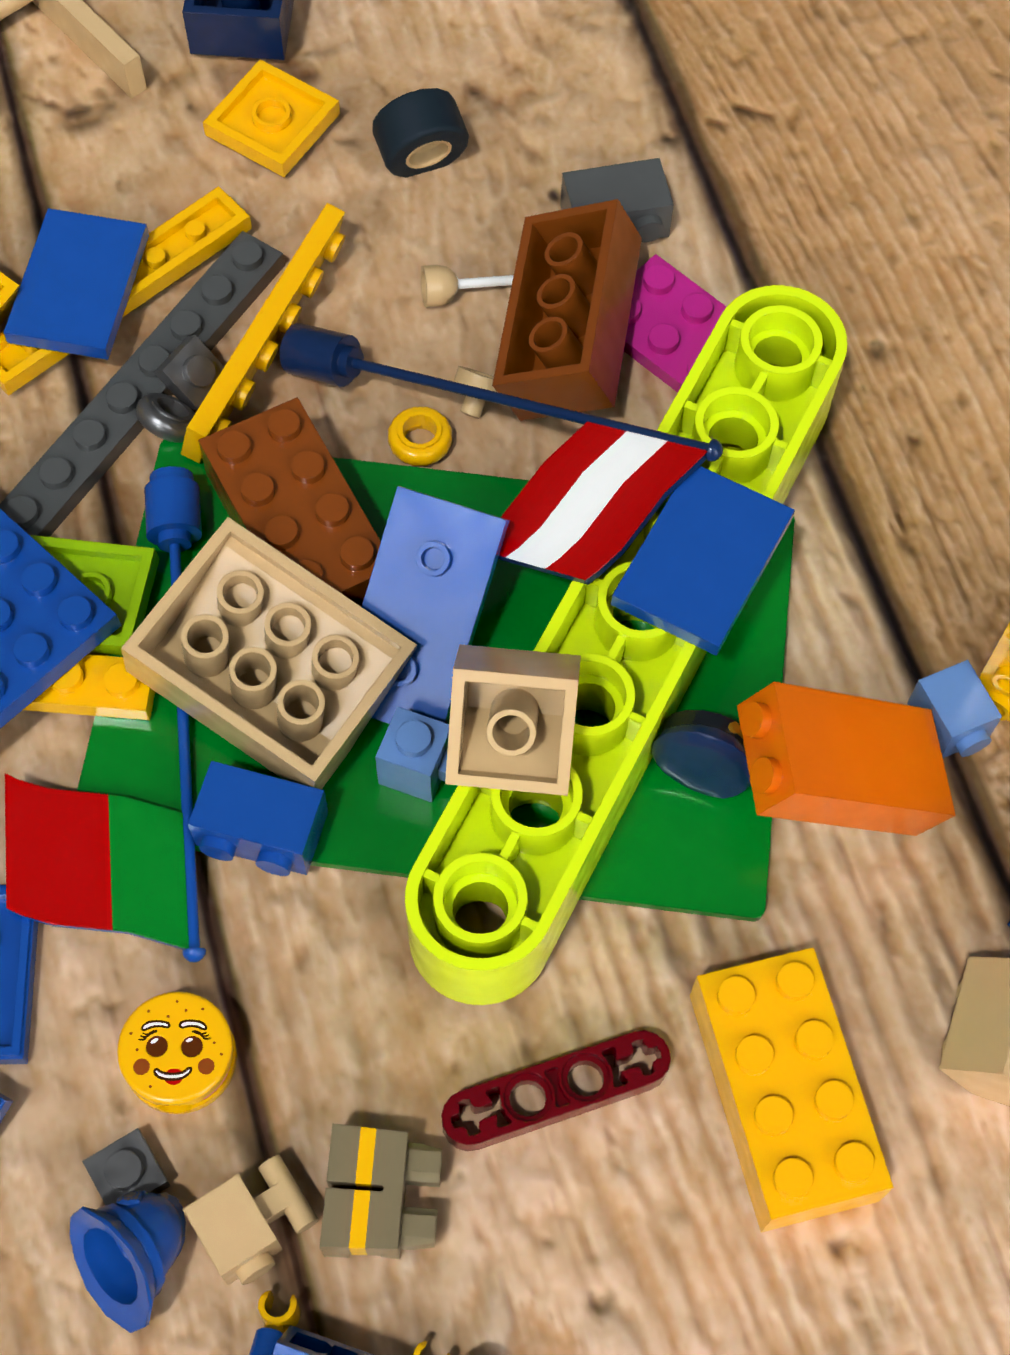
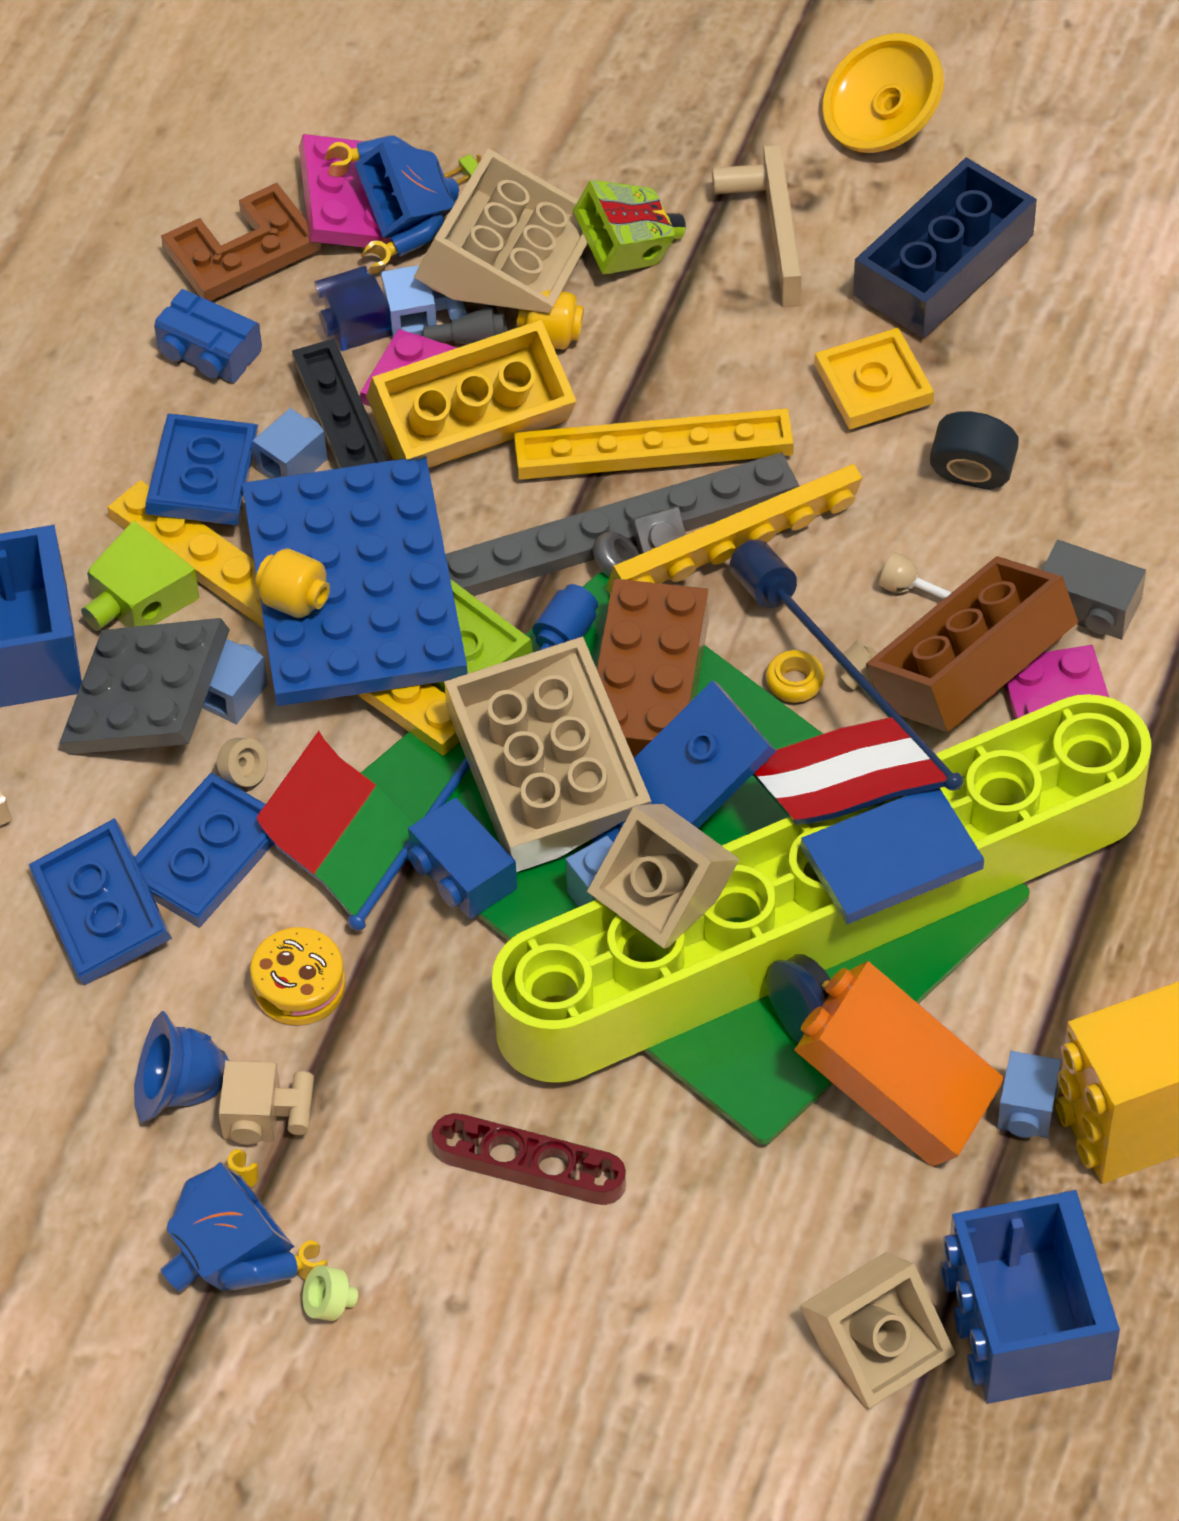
camera: 40 degrees right, 10 degrees down
blue tile [3,208,149,360] -> none
flat silver plate [82,1128,171,1205] -> none
dark tan hips [320,1123,442,1259] -> none
yellow brick [690,947,894,1233] -> none

